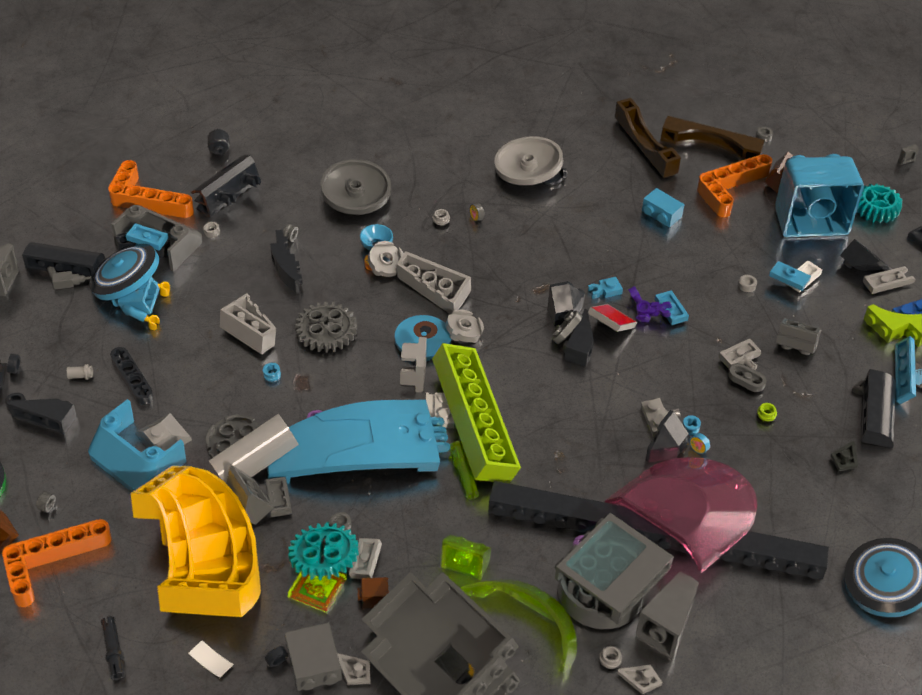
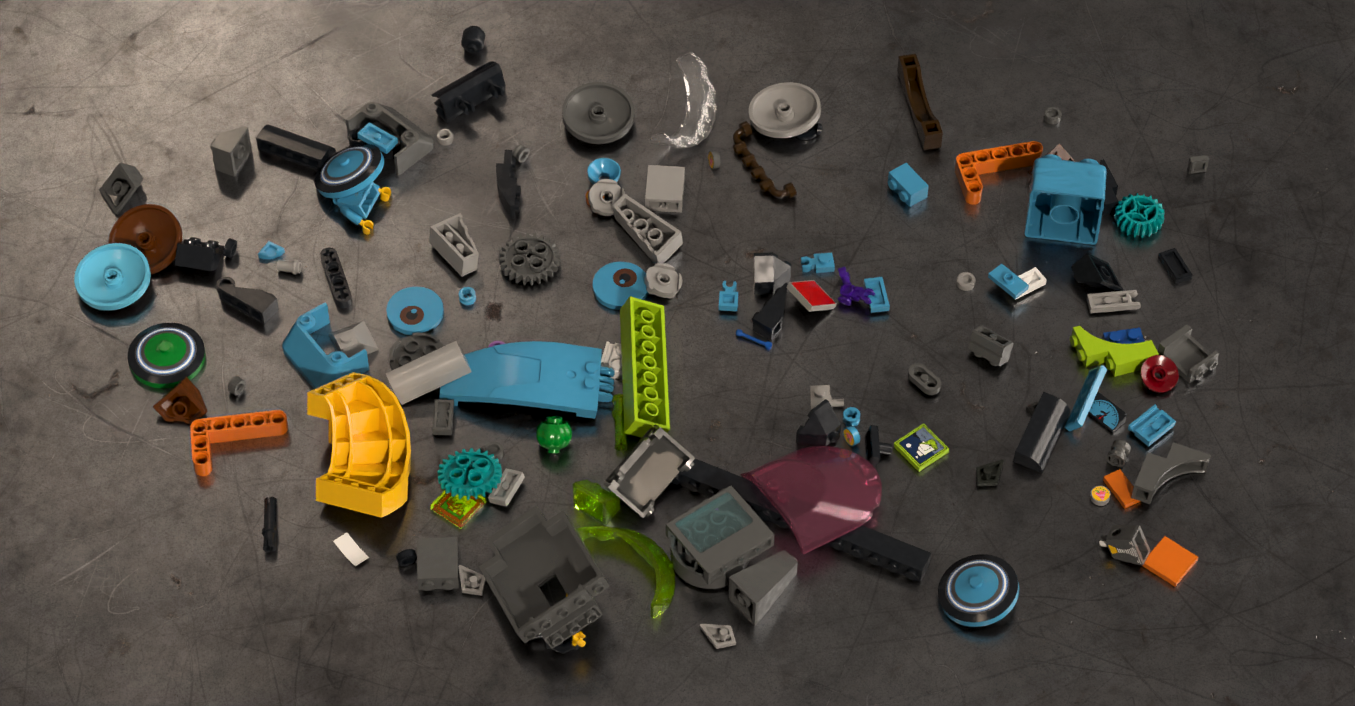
camera: 15 degrees right, 5 degrees up
dark grey piece [47,267,92,289] -> none
orange beam [108,160,194,218] -> none
dark grey slope [226,466,273,525] -> none
reddish brown brick [357,577,389,609] -> none
light grey panel [400,337,427,393] -> none
light grey plate [432,209,450,225] -> none
dark grey plate [551,311,582,344] -> none
light grey plate [599,646,622,669] -> none
dark brown arch [660,116,765,161] -> none
light grey plate [718,339,761,370] -> none
lime plate [757,403,777,422] -> none
none -> dark azure tile [258,241,285,259]
none -> dark azure tile [386,287,444,335]
none -> green plant [536,416,572,453]
none -> windscreen [604,424,695,518]
none -> light grey brick [645,165,685,213]
none -> clear windscreen [649,52,717,148]
none -> dark azure plate [718,281,739,311]
none -> dark brown bar [733,121,797,199]
none -> blue hinge [735,329,772,350]
none -> black tile [865,425,892,469]
none -> tile [894,424,949,472]

